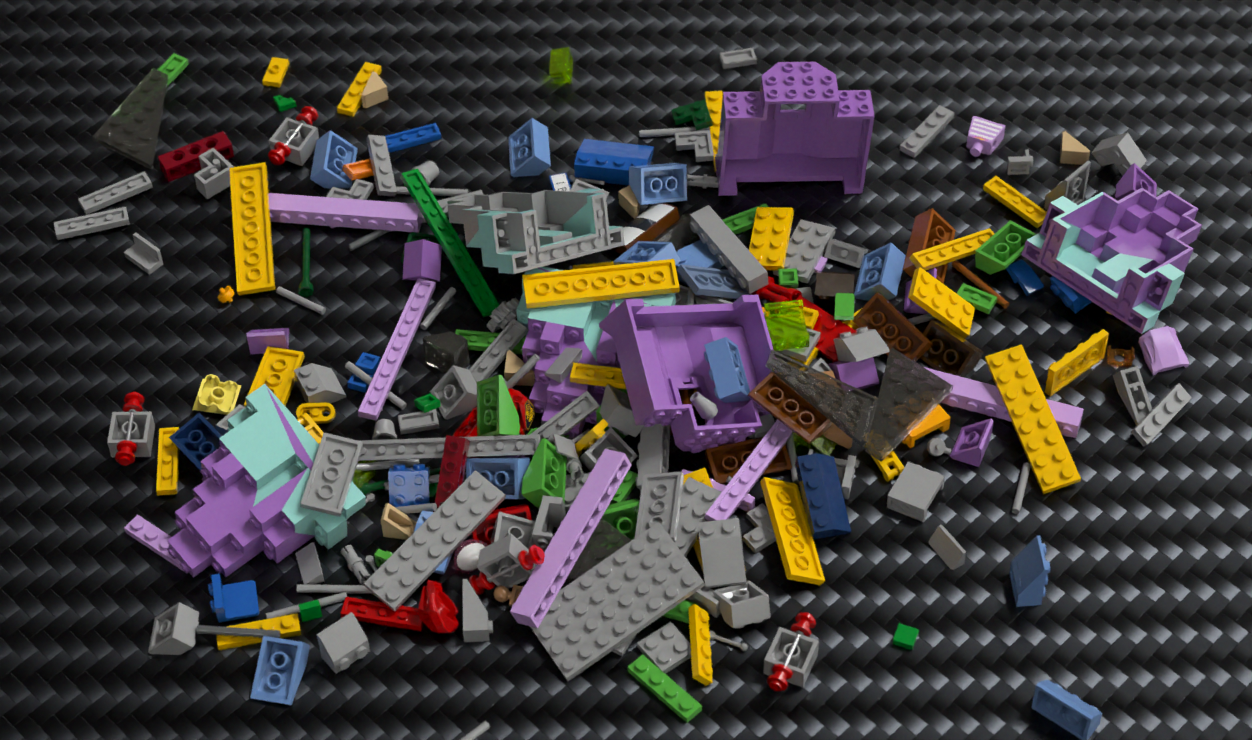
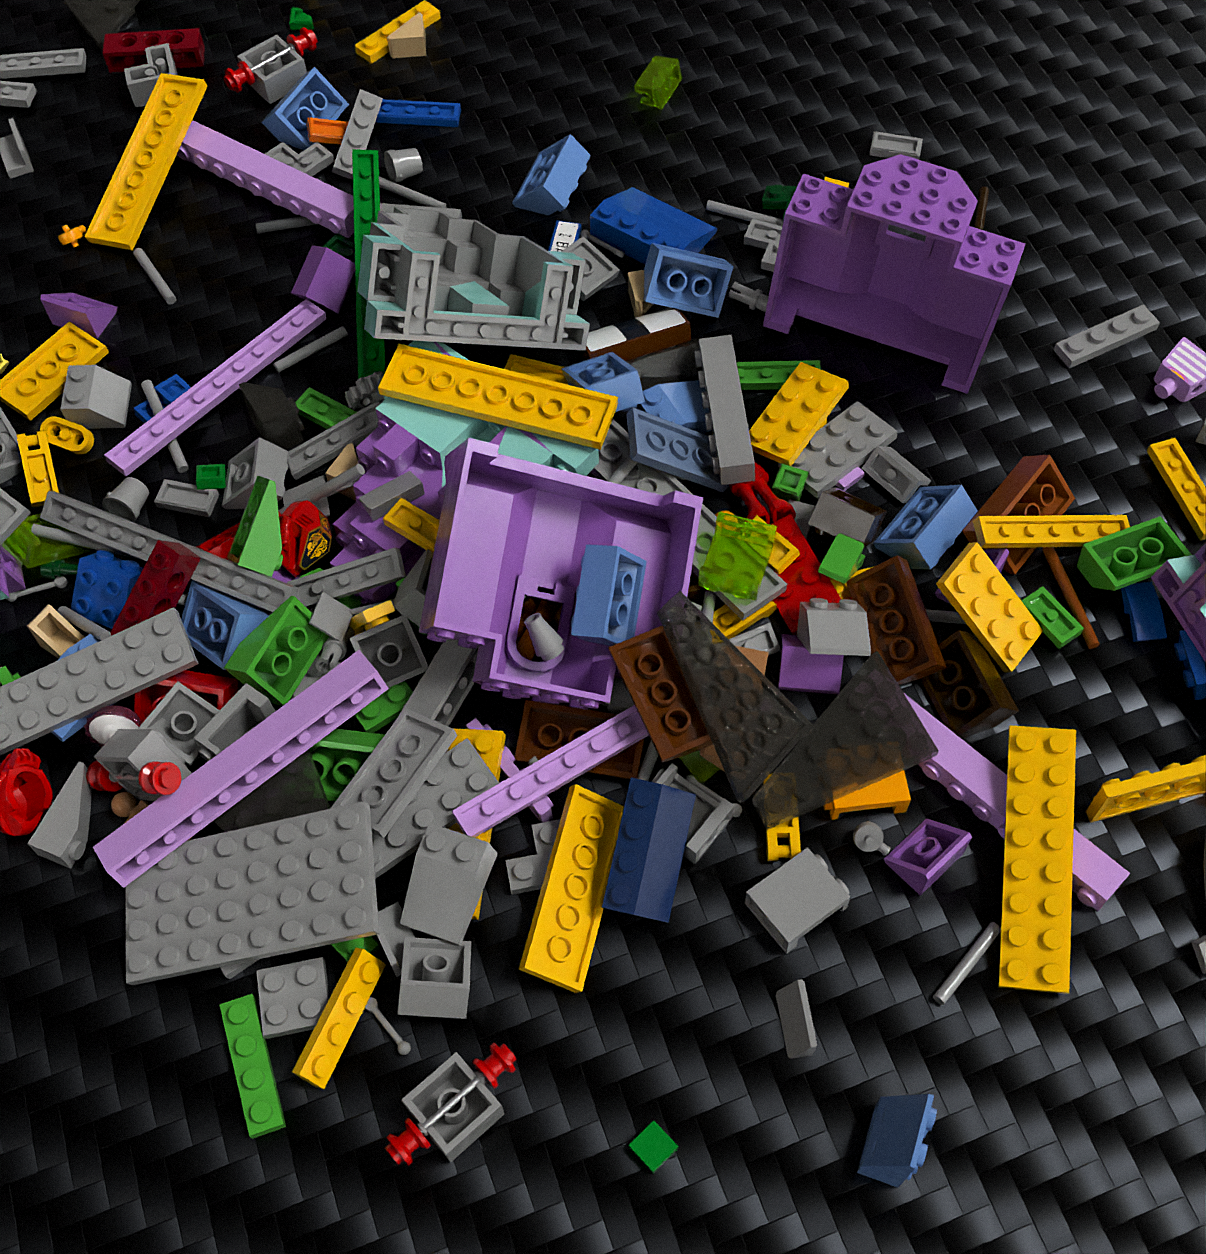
camera: 25 degrees right, 10 degrees up
dark green piece [298,228,313,297] -> none

